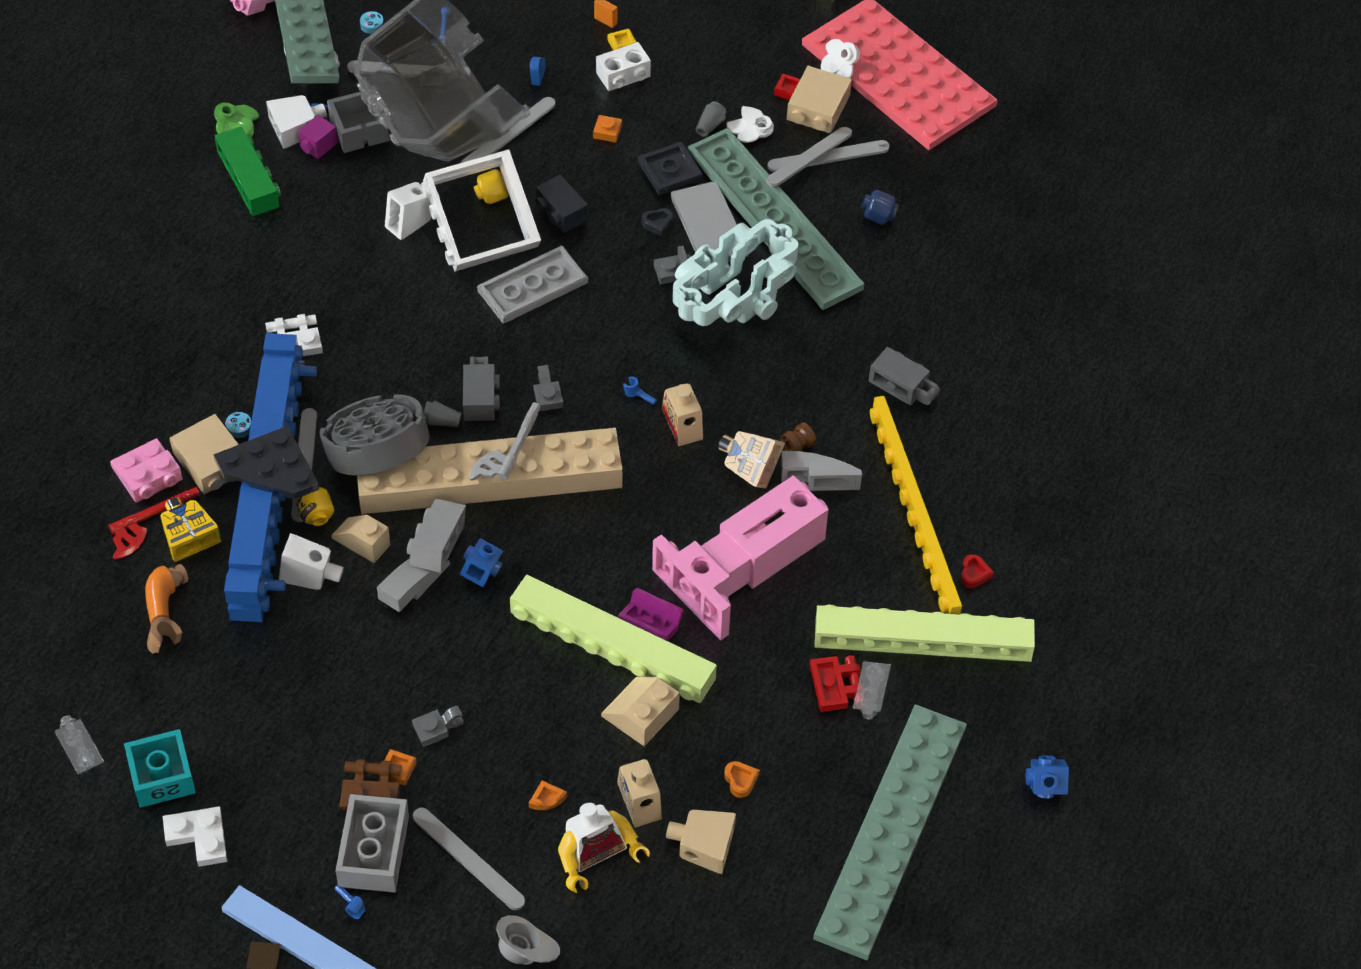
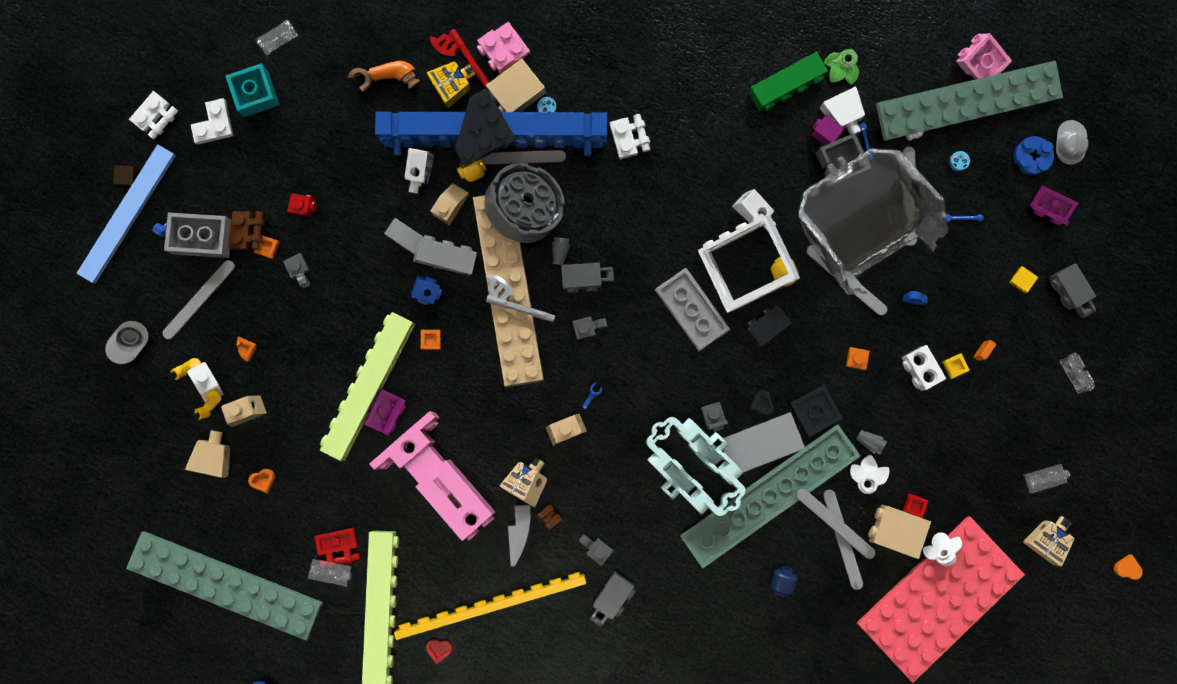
camera: 90 degrees right, 30 degrees up
tan slope [601,677,680,746] -> none
none -> white plate [129,91,178,139]
none -> red bracket [287,193,316,217]
none -> orange plate [421,330,441,350]
none -> dark grey plate [579,534,613,566]

